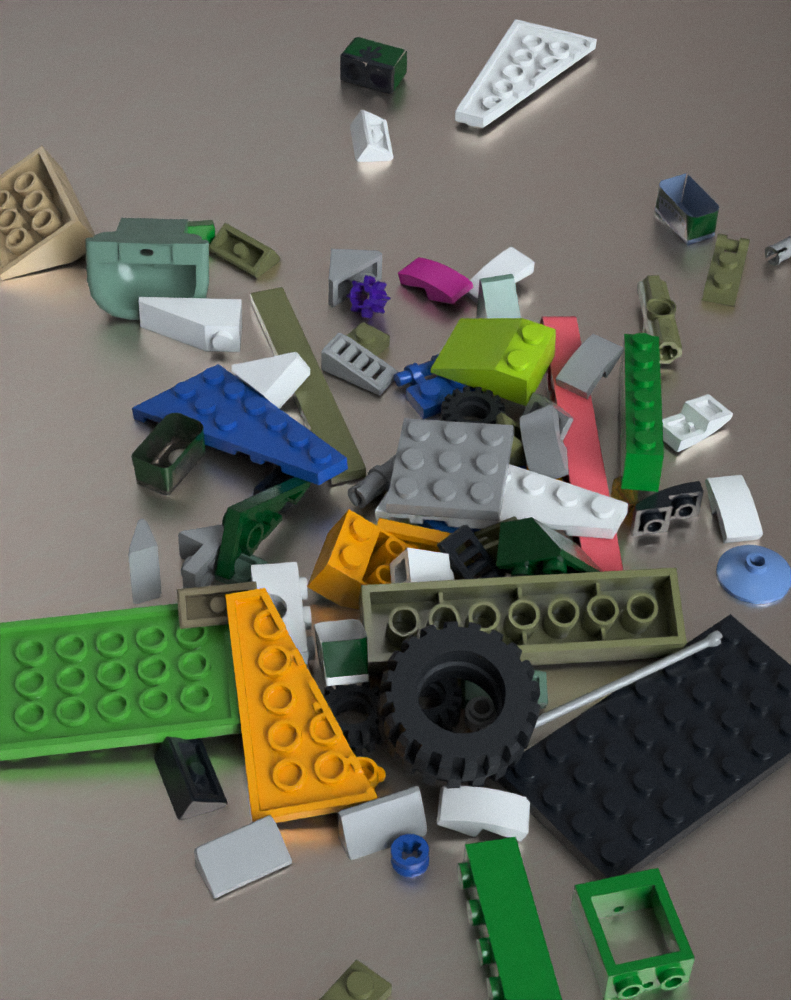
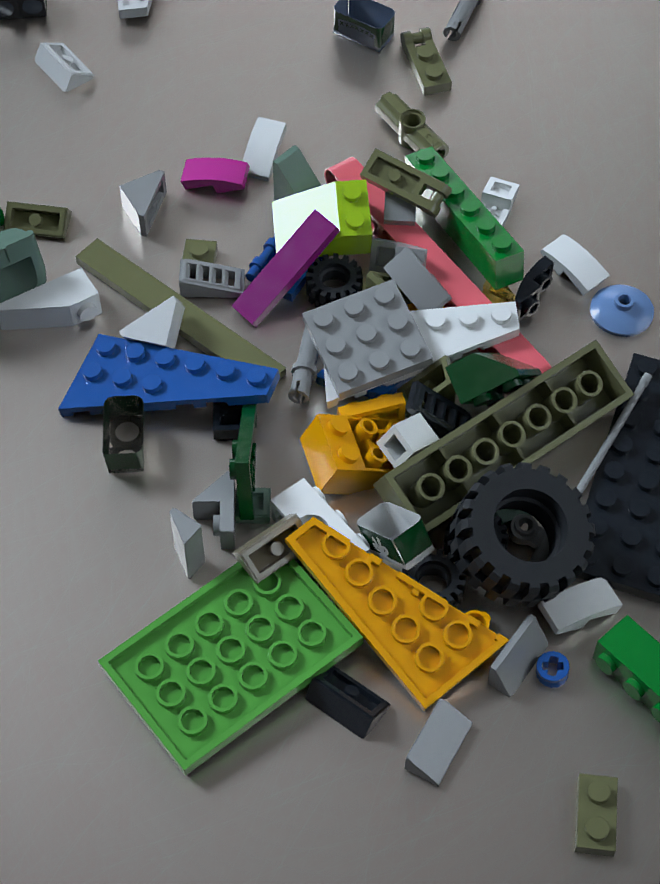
camera: 30 degrees left, 10 degrees up
dark purple gear [346,275,391,319] -> none
none -> magenta tile [231,209,340,328]
none -> olive plate [360,148,452,217]

